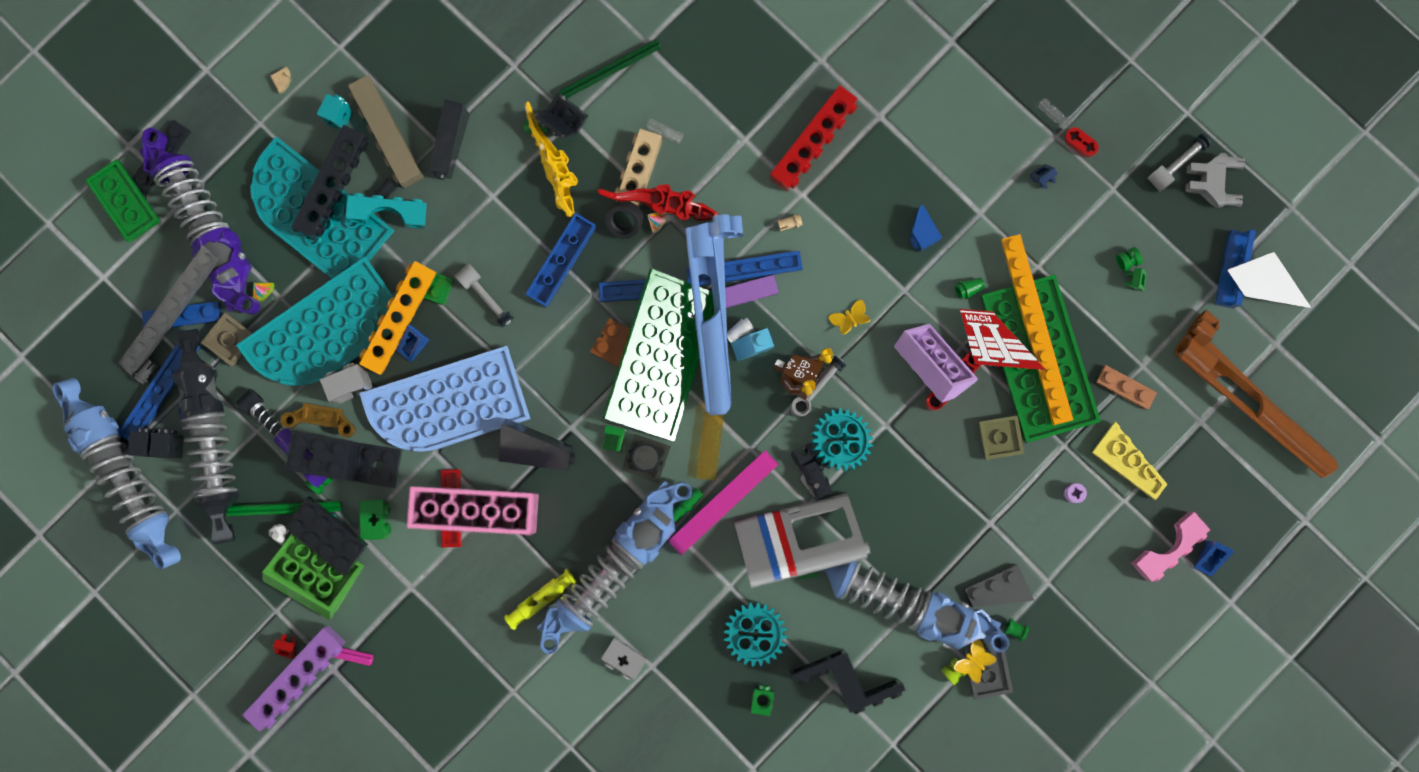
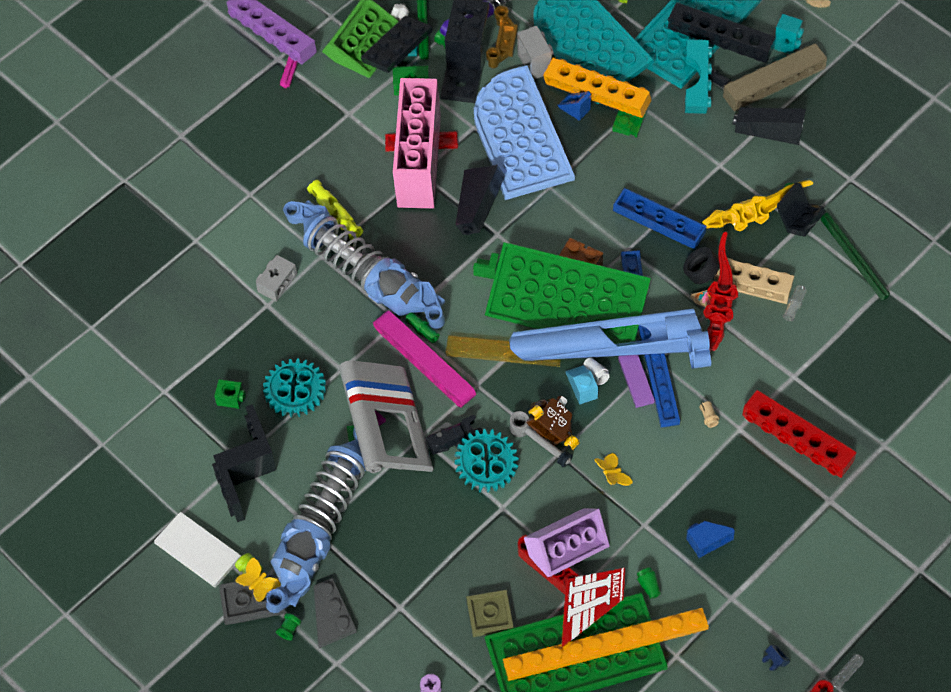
camera: 90 degrees right, 25 degrees down
red tile [273,634,297,660] -> none
light grey piece [454,263,514,327] -> none
piece [622,433,671,483] -> none
none -> white tile [154,512,241,588]

